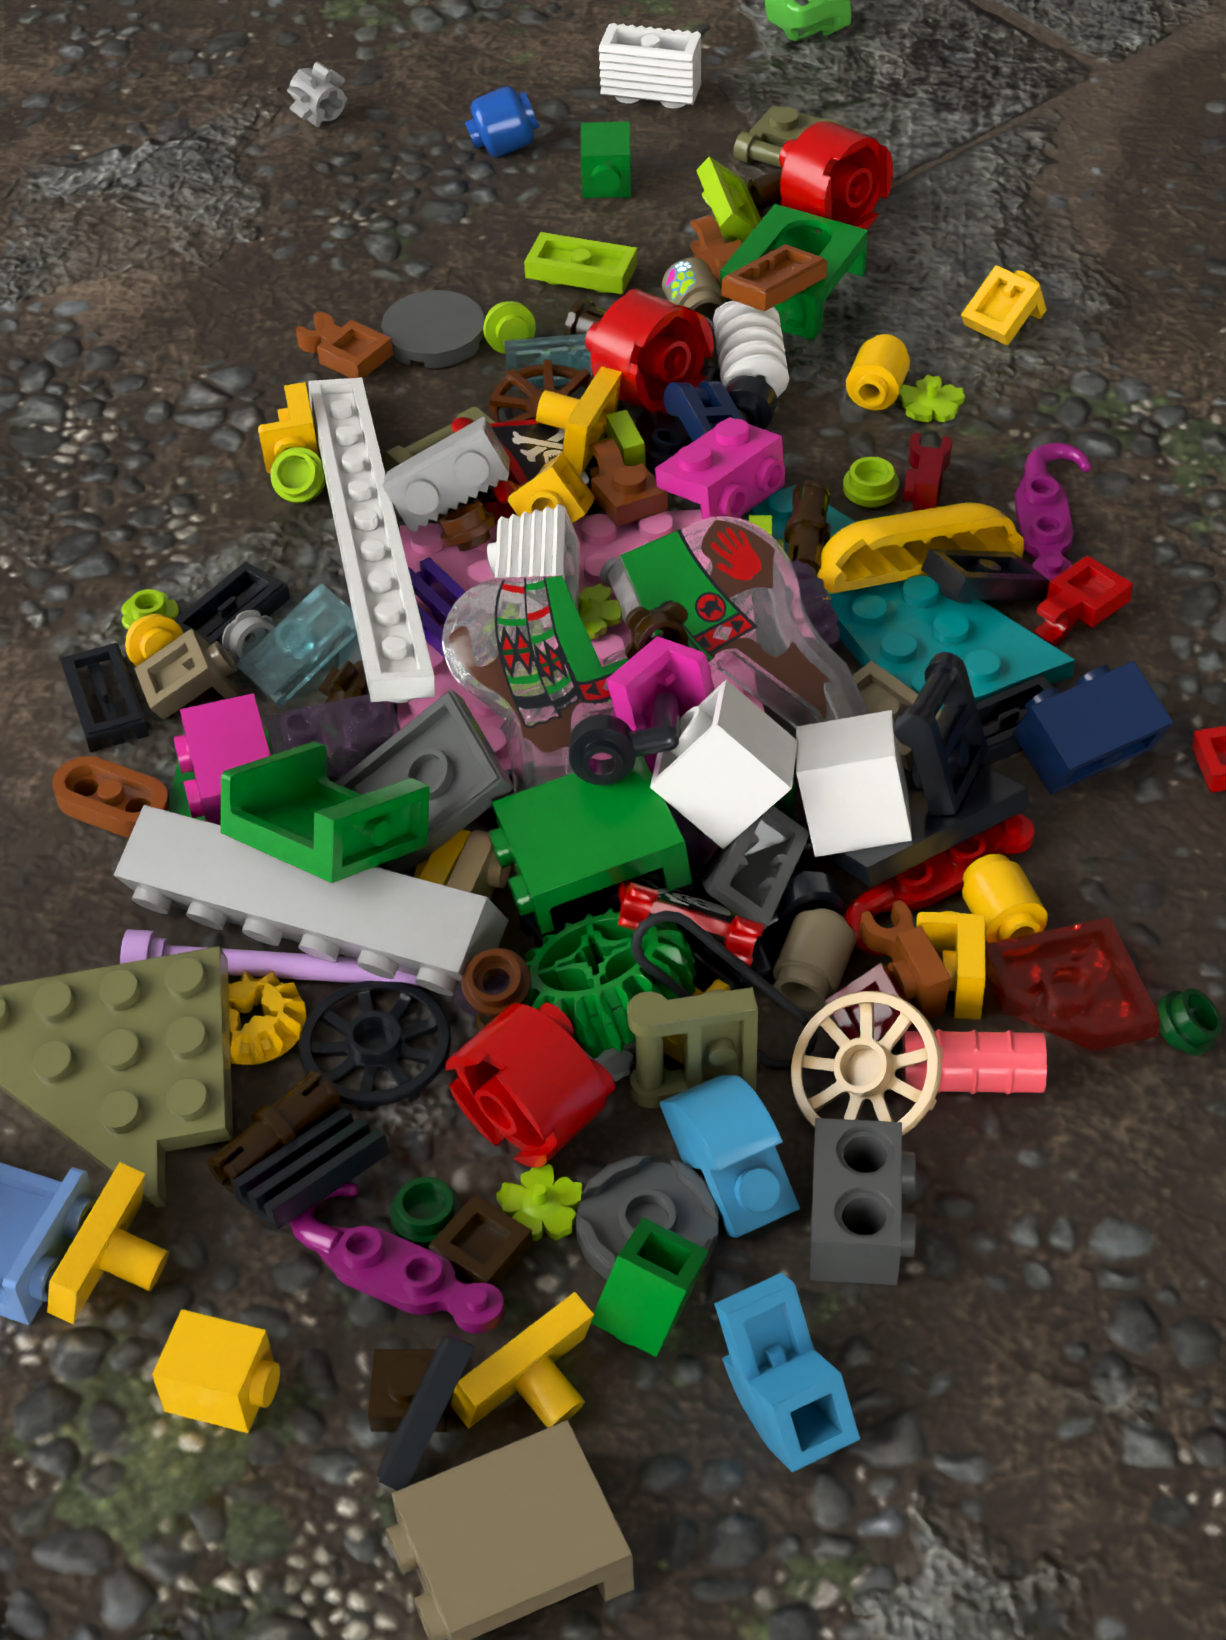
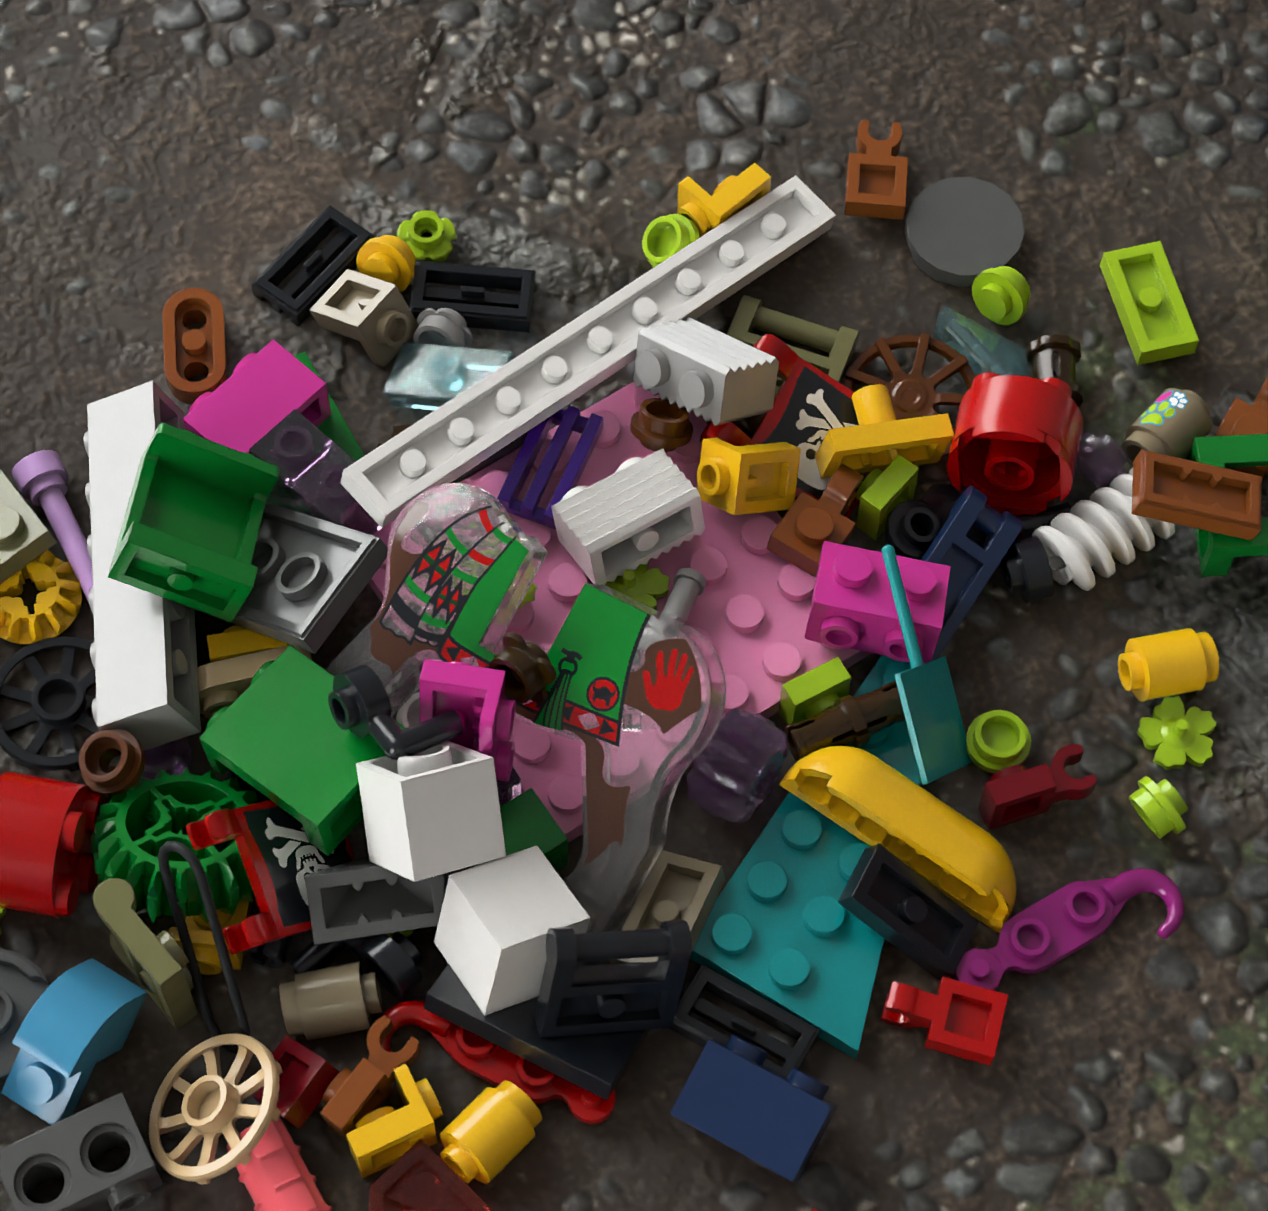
camera: 55 degrees right, 15 degrees up
none -> teal piece [882,545,973,785]
none -> lime plate [1128,776,1188,839]

